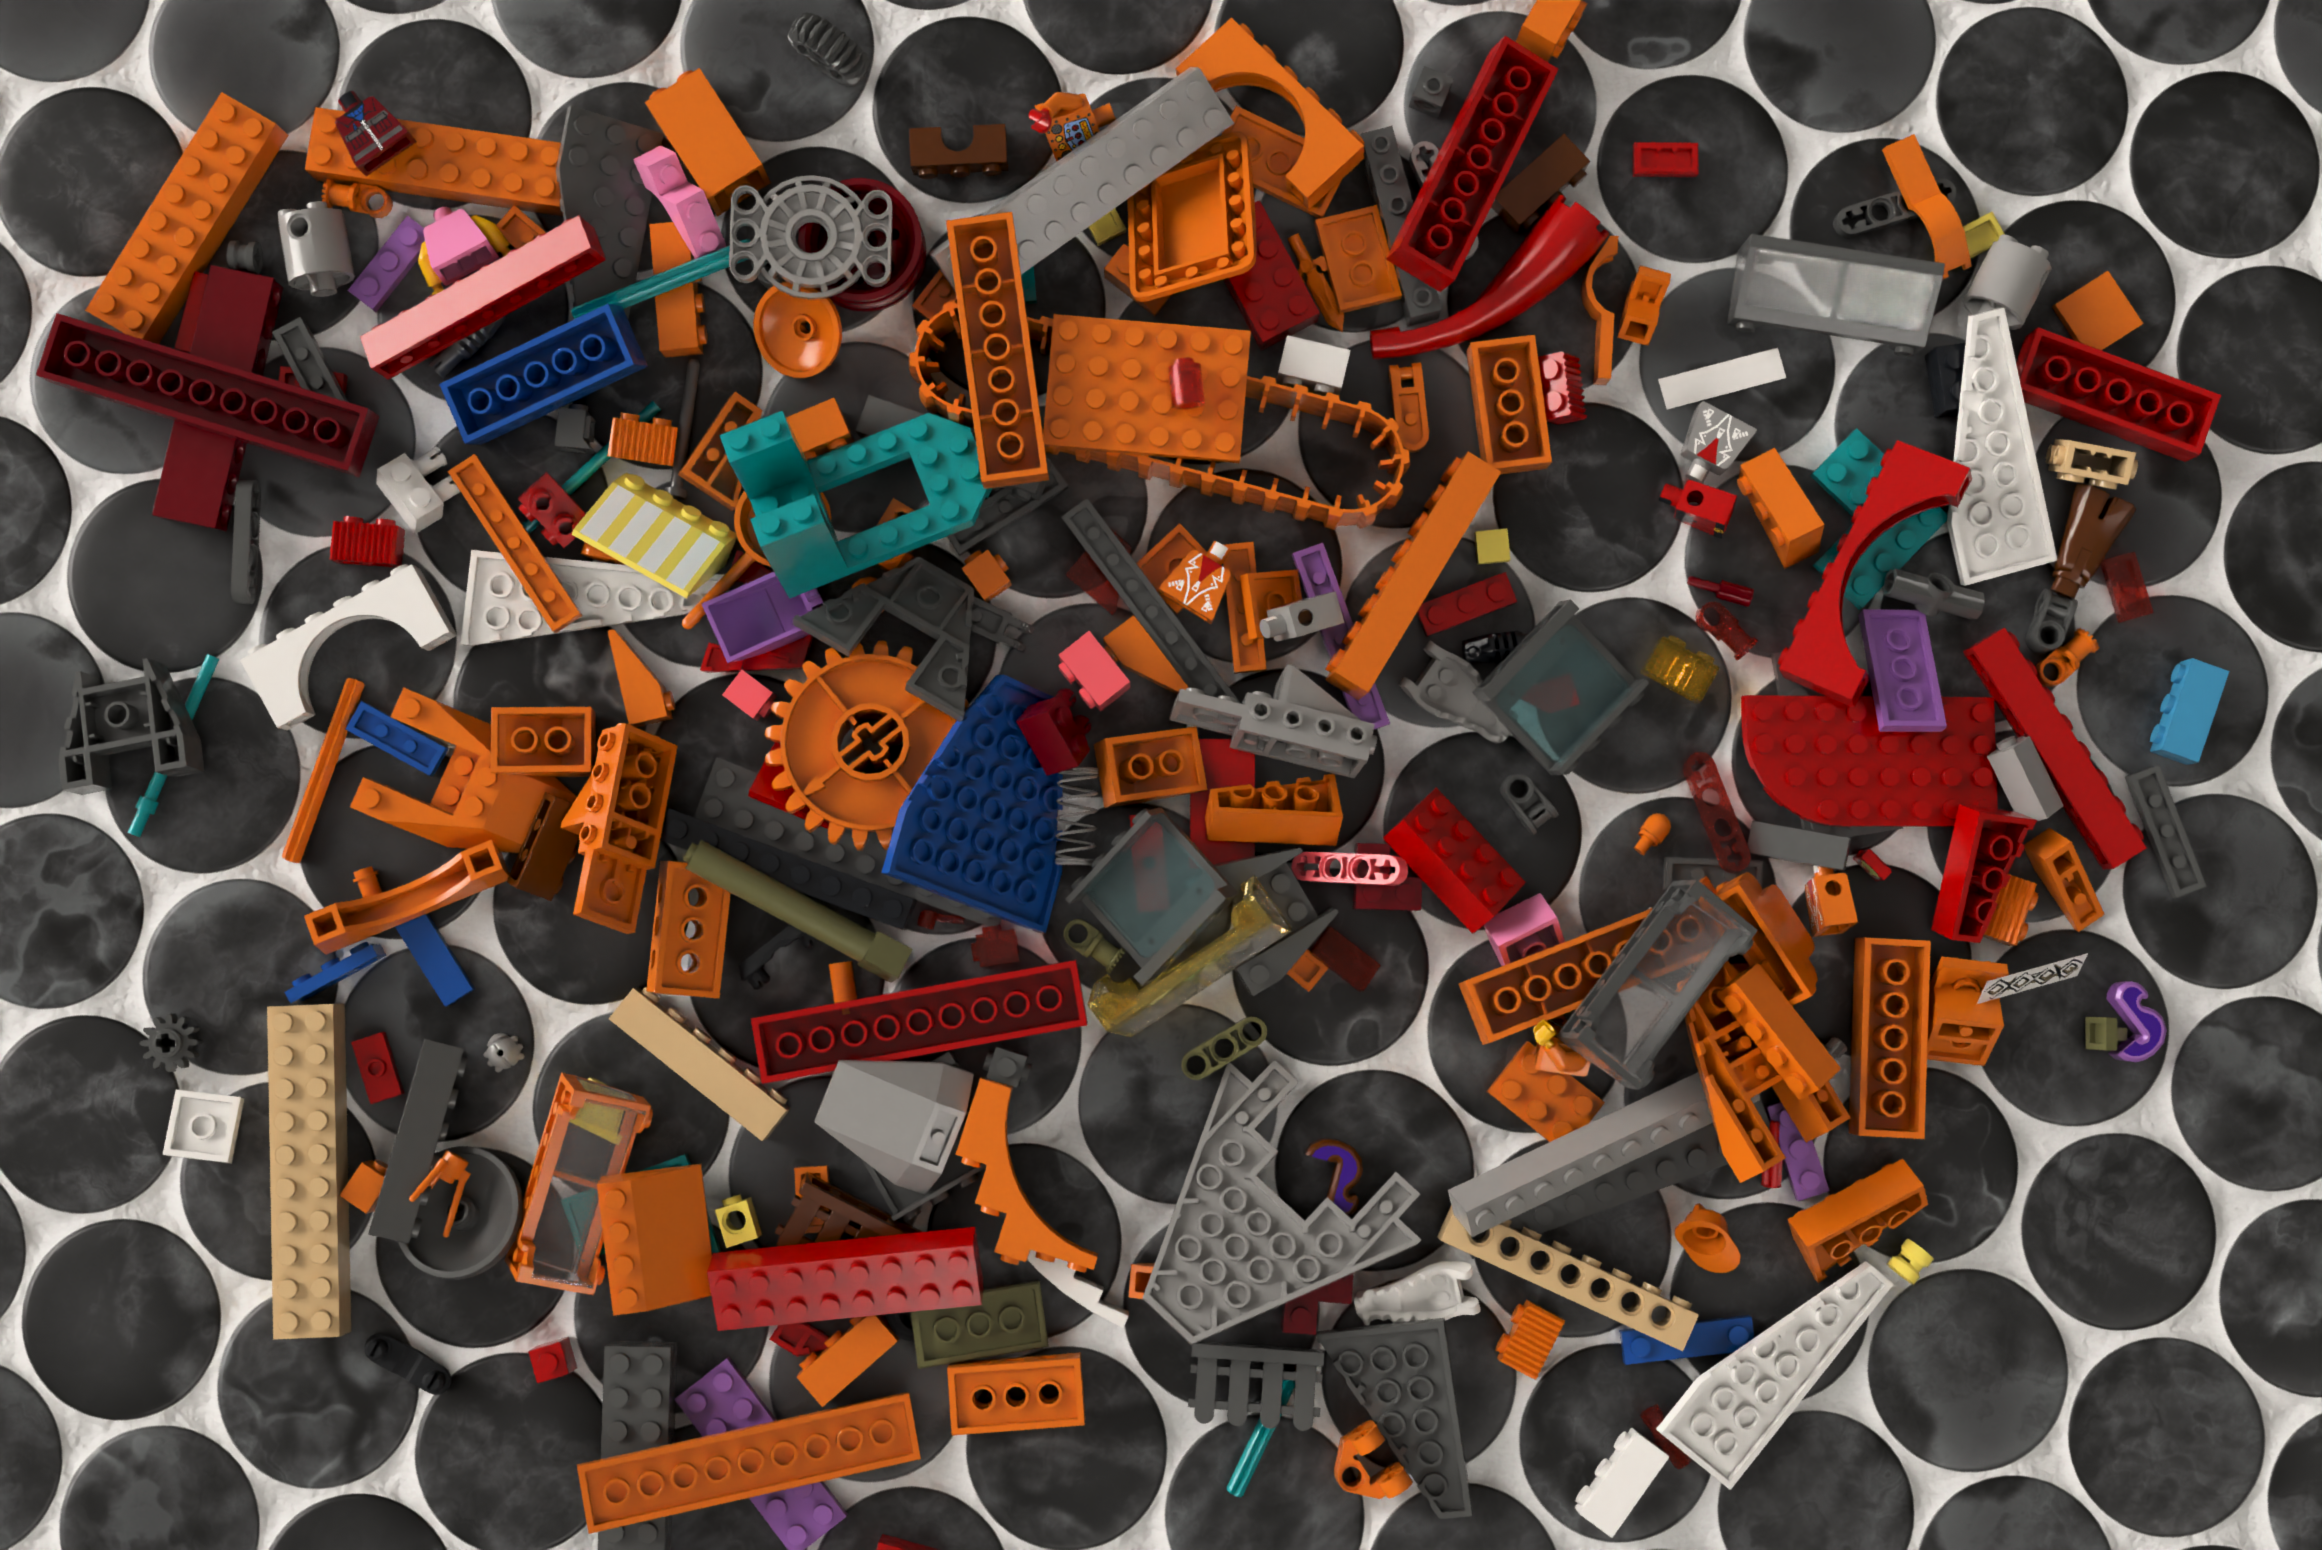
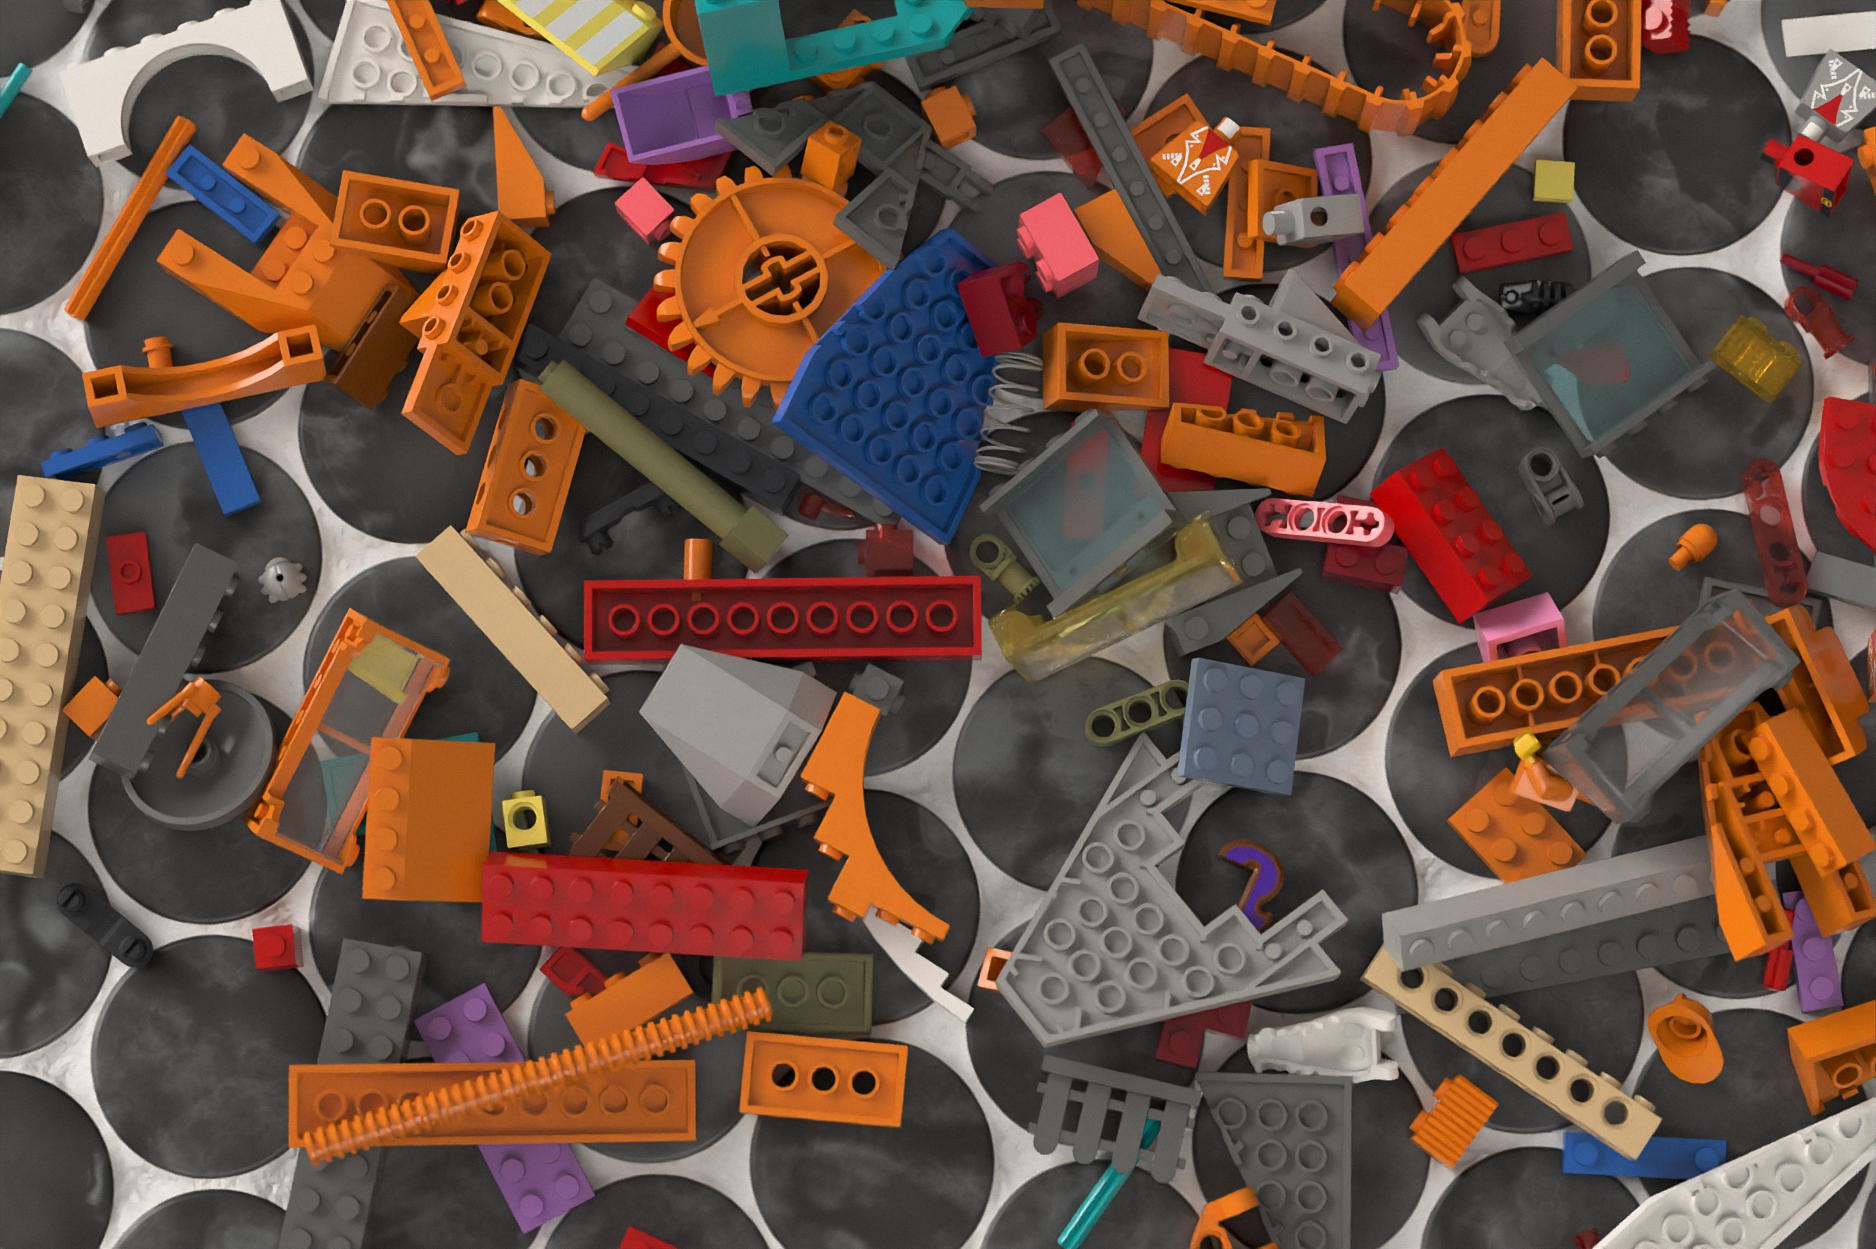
camera: 15 degrees right, 5 degrees down
none -> orange piece [303,987,773,1167]
none -> orange brick [800,120,862,191]
none -> sand blue plate [1177,658,1305,796]

